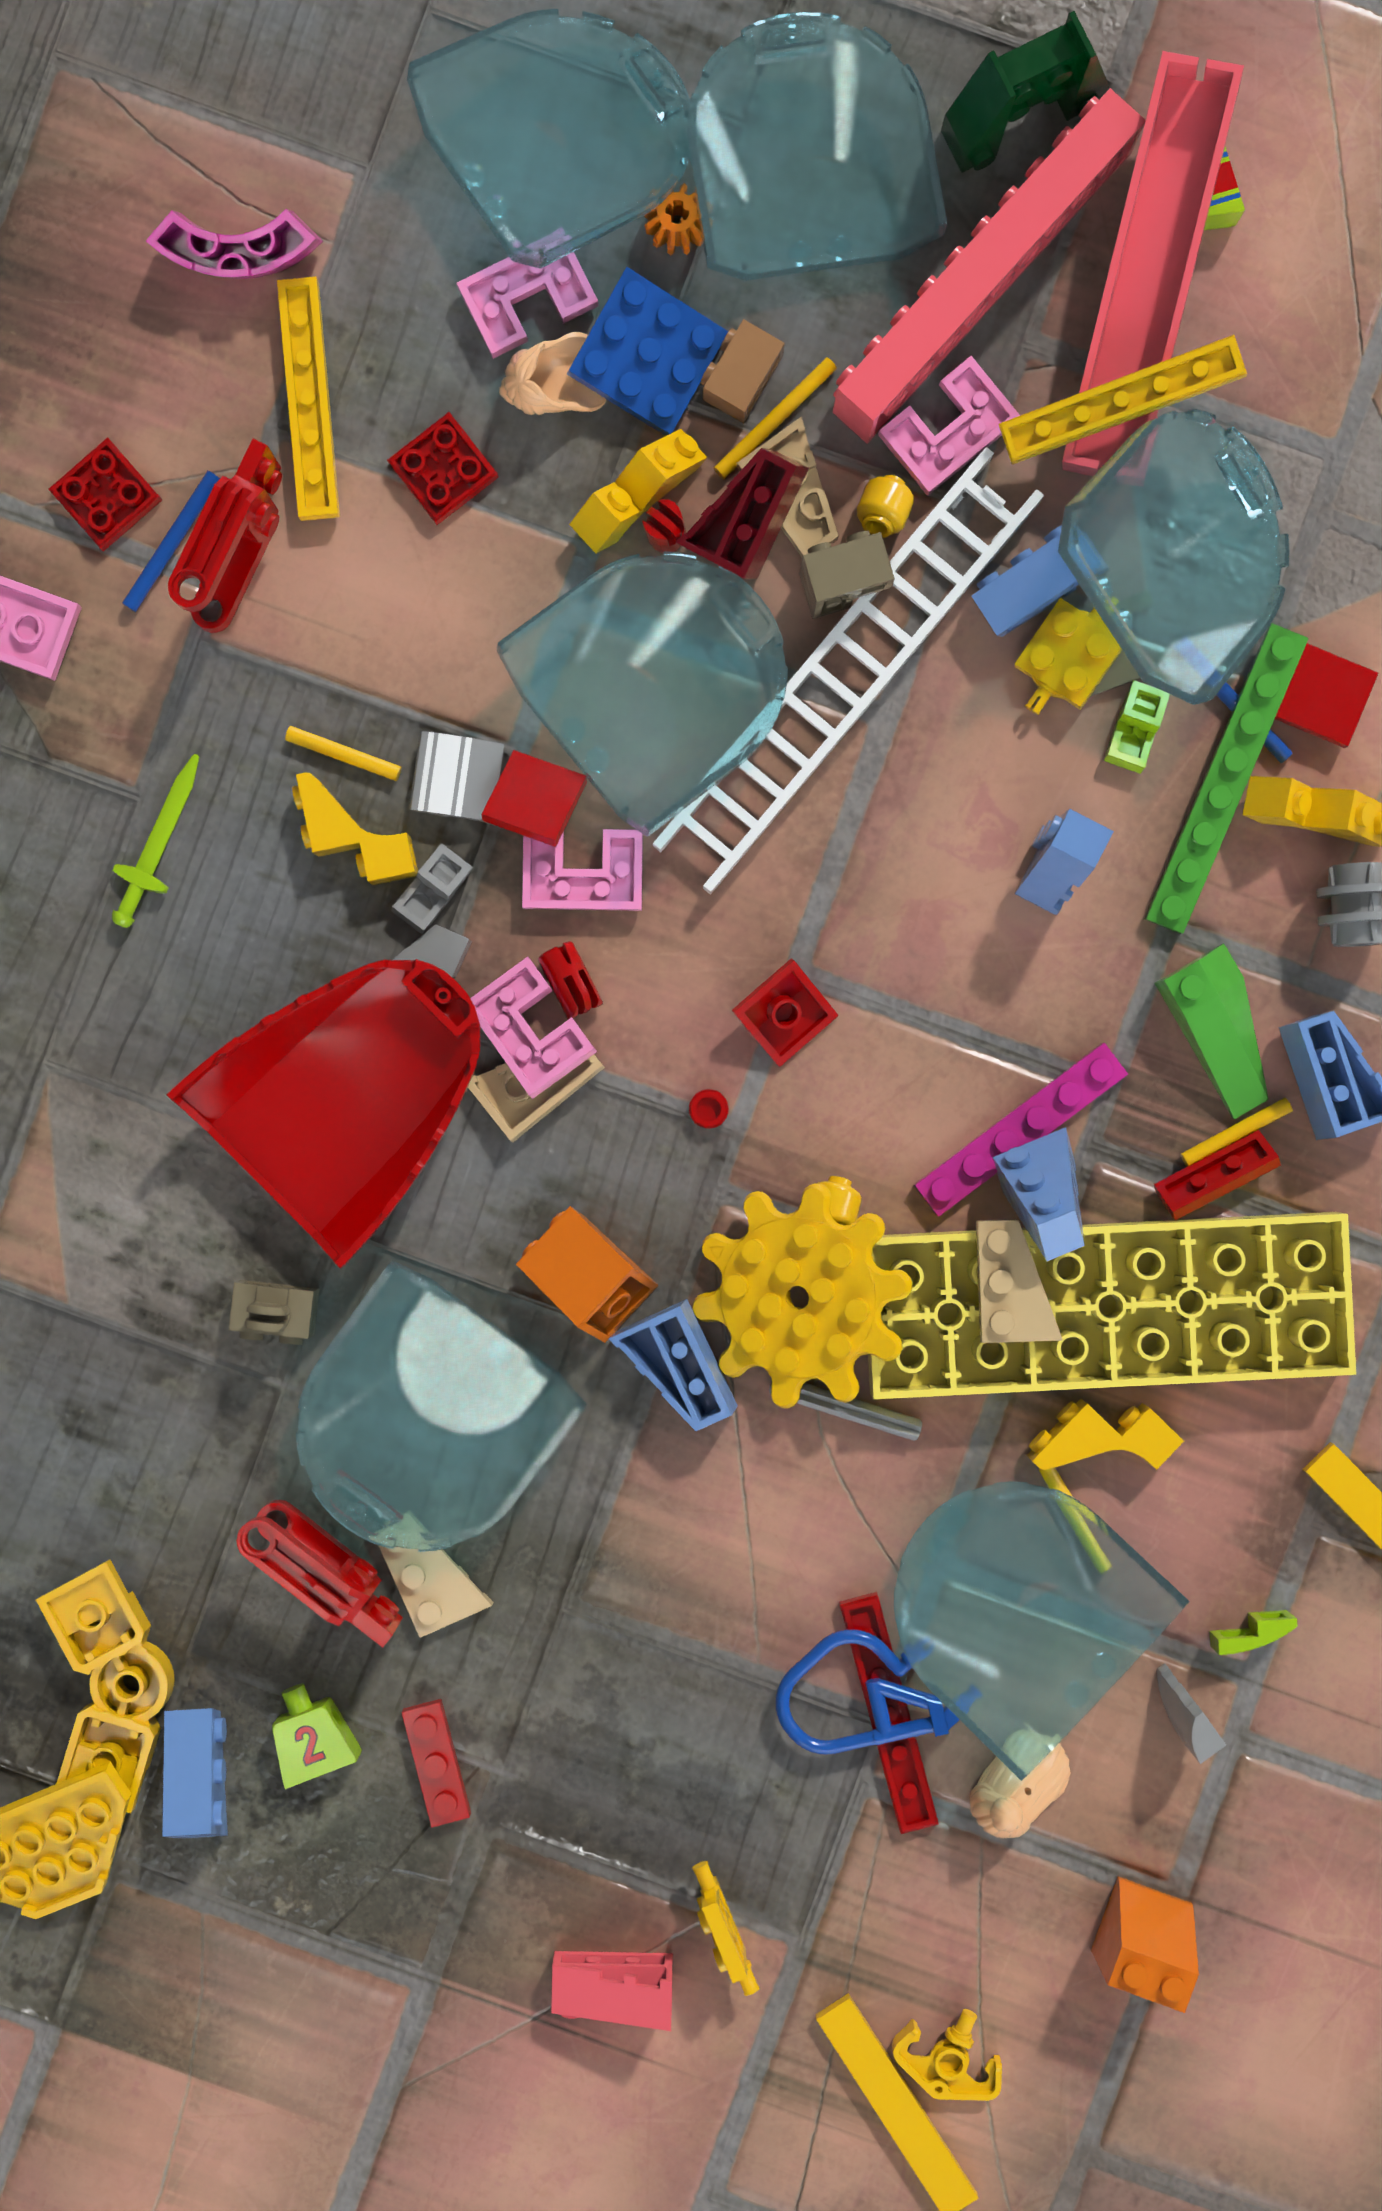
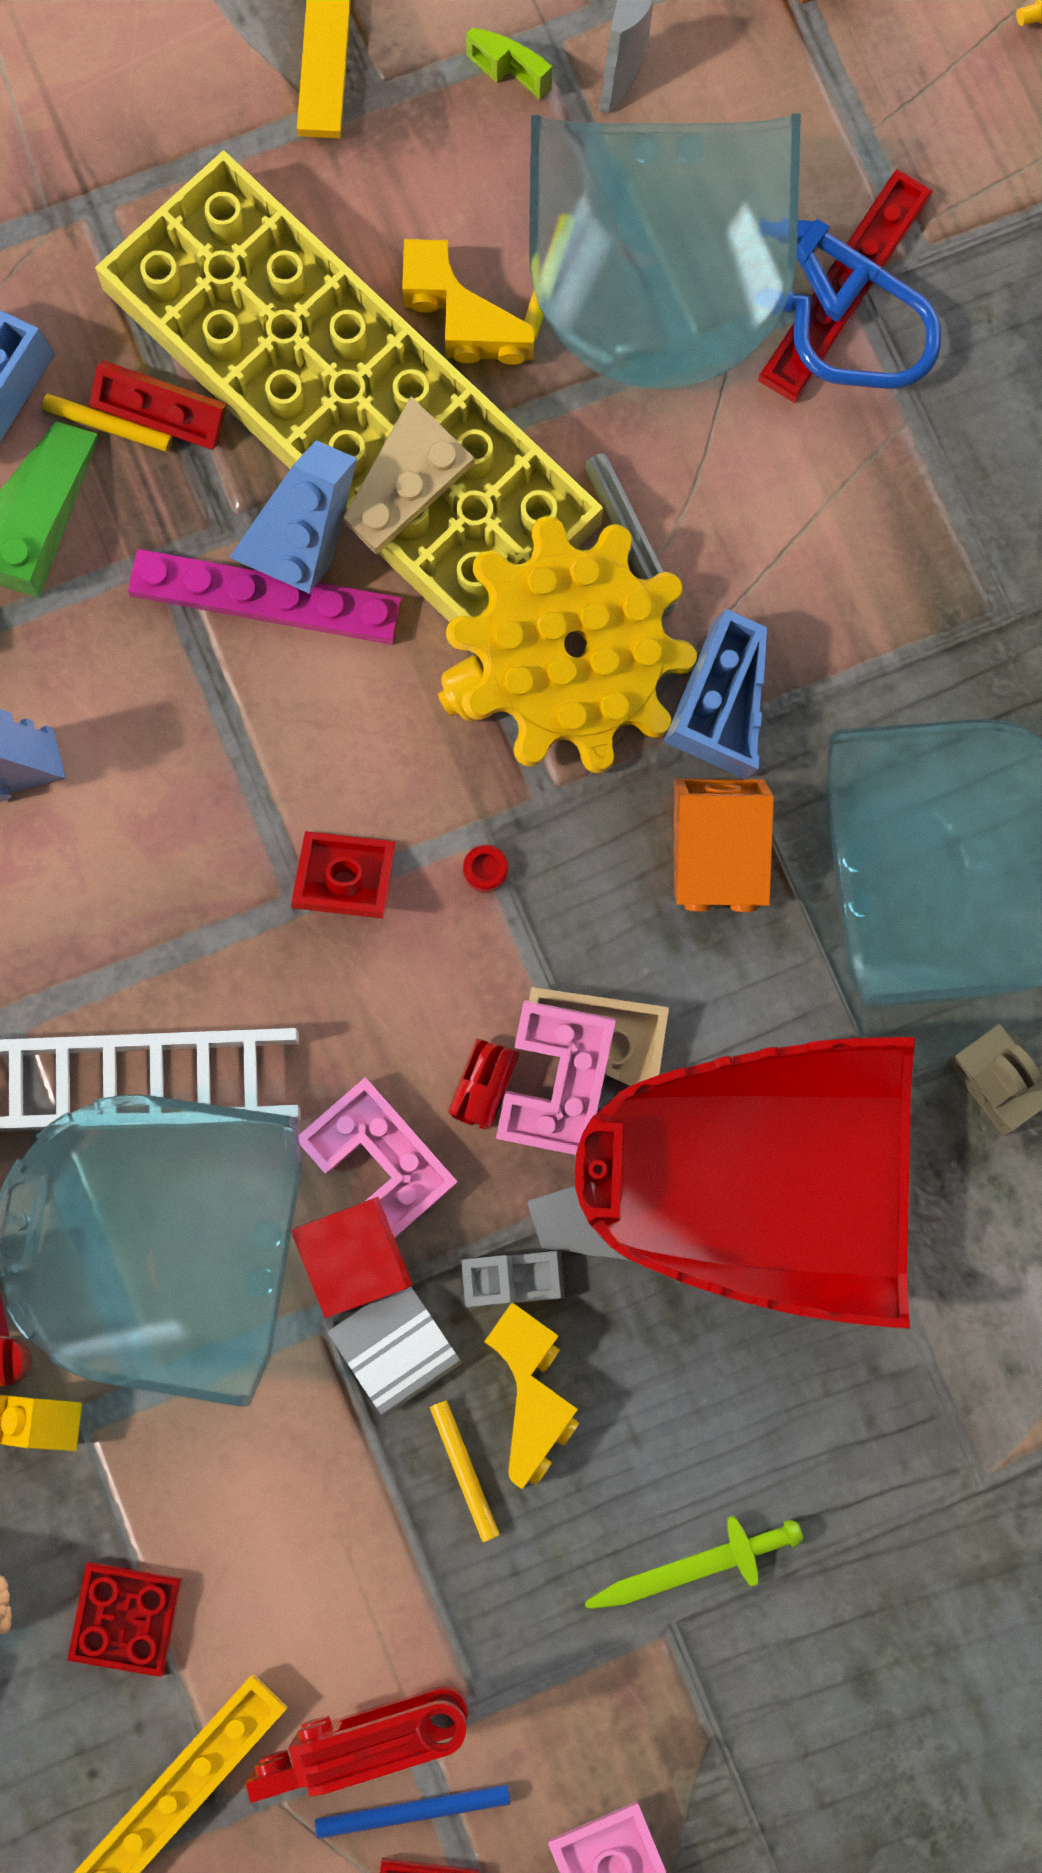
camera: 140 degrees left, 10 degrees down
light nougat hair [970,1730,1071,1838] -> none

